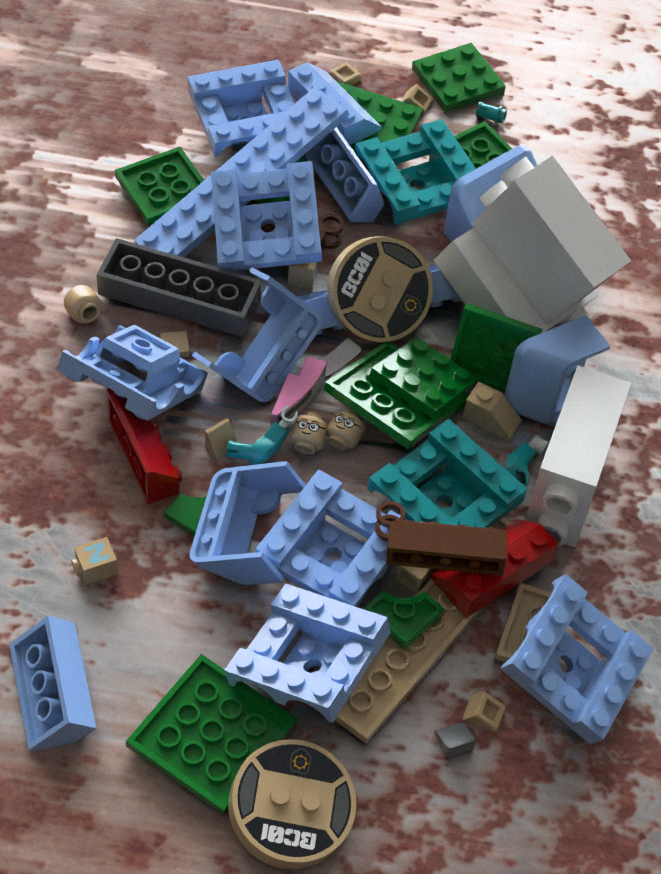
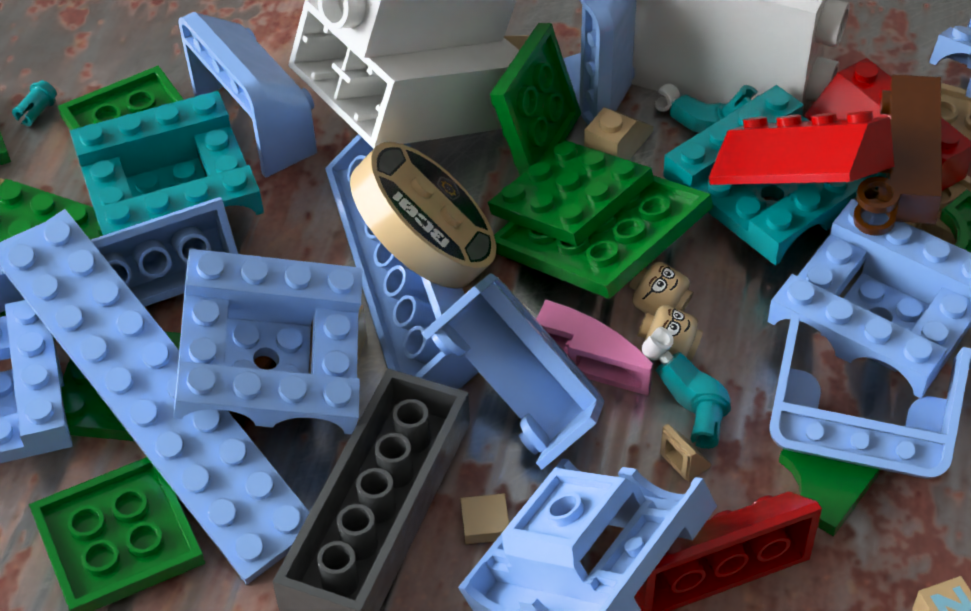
camera: 80 degrees left, 5 degrees down
none -> red slope [709,111,895,185]

